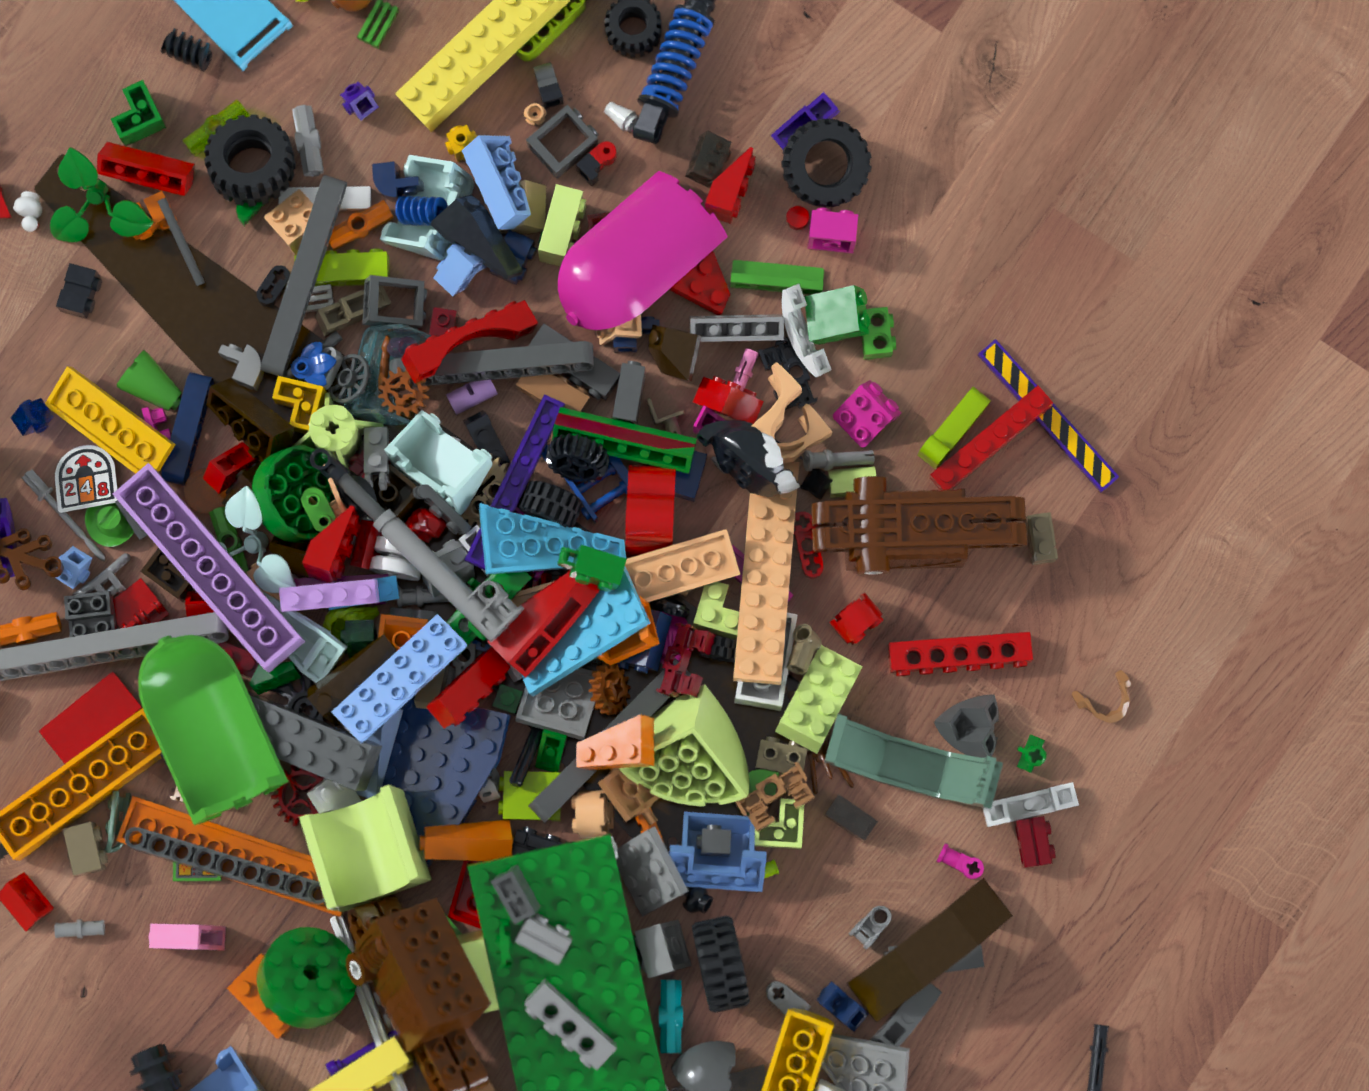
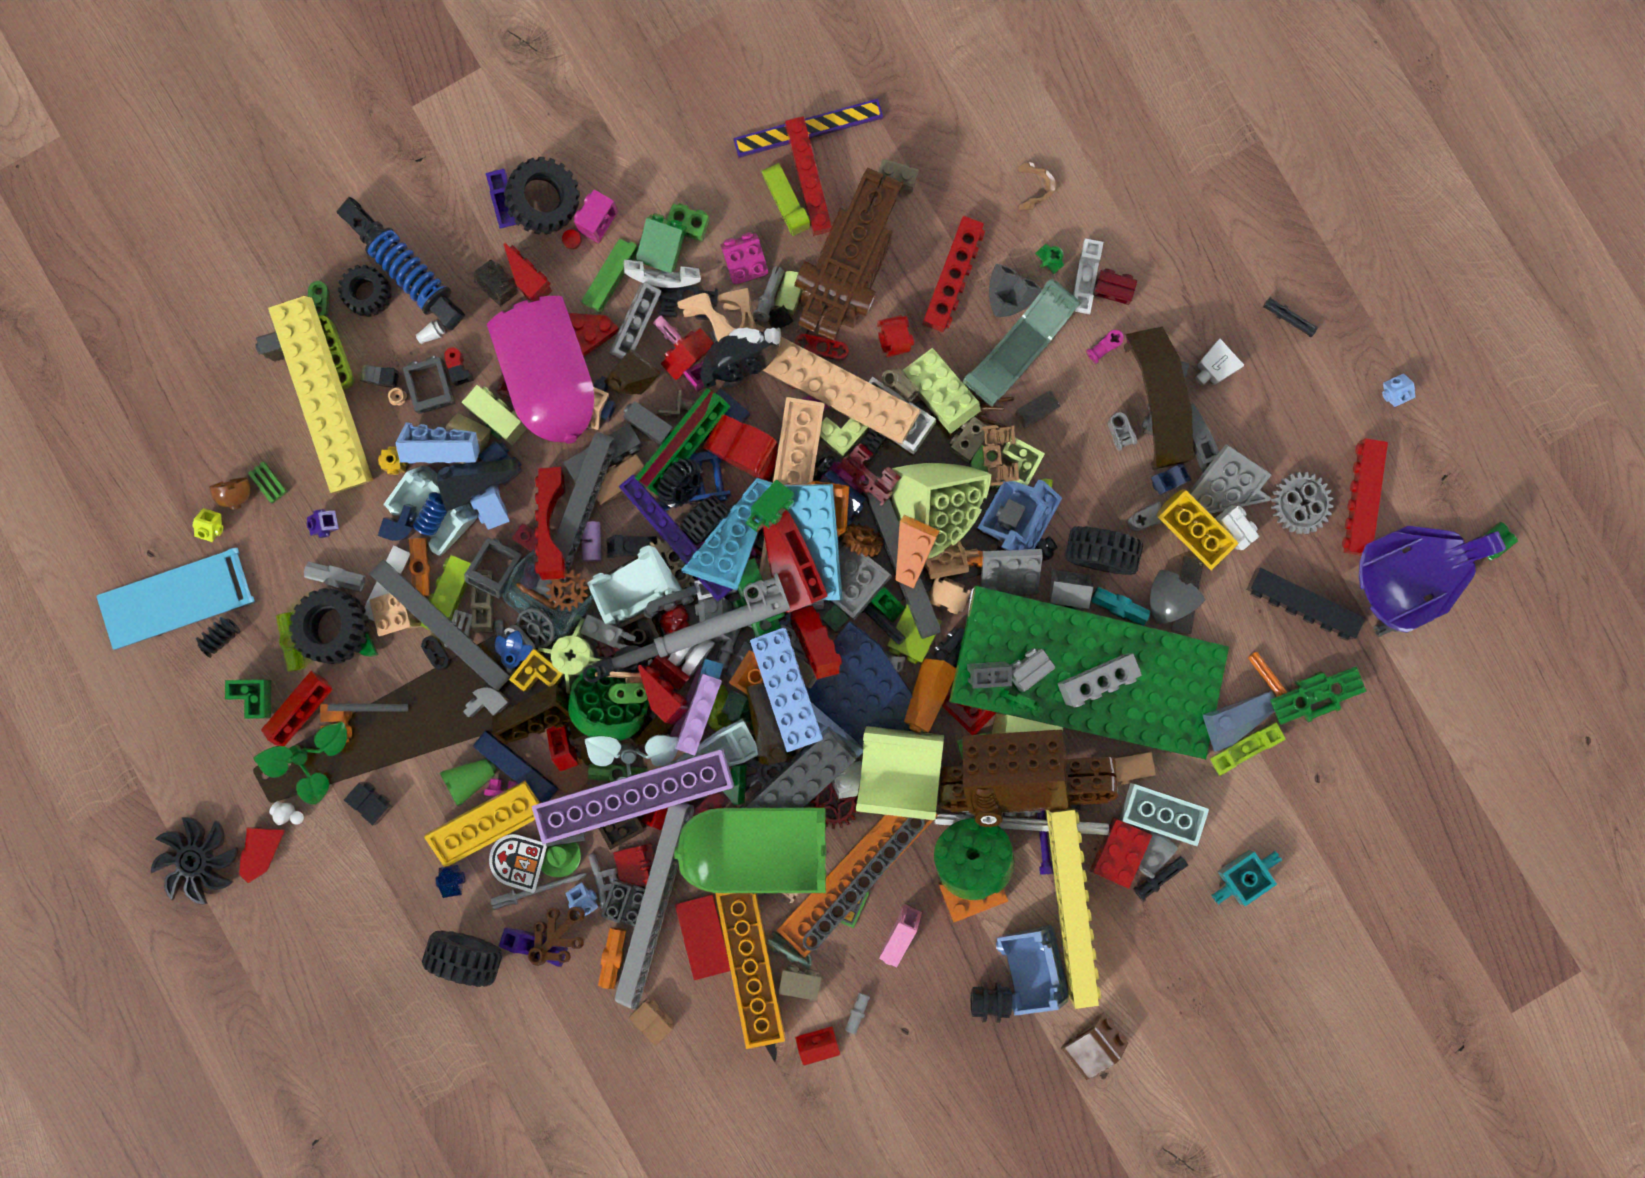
camera: 65 degrees left, 5 degrees up
none -> white torso [1195,339,1244,386]

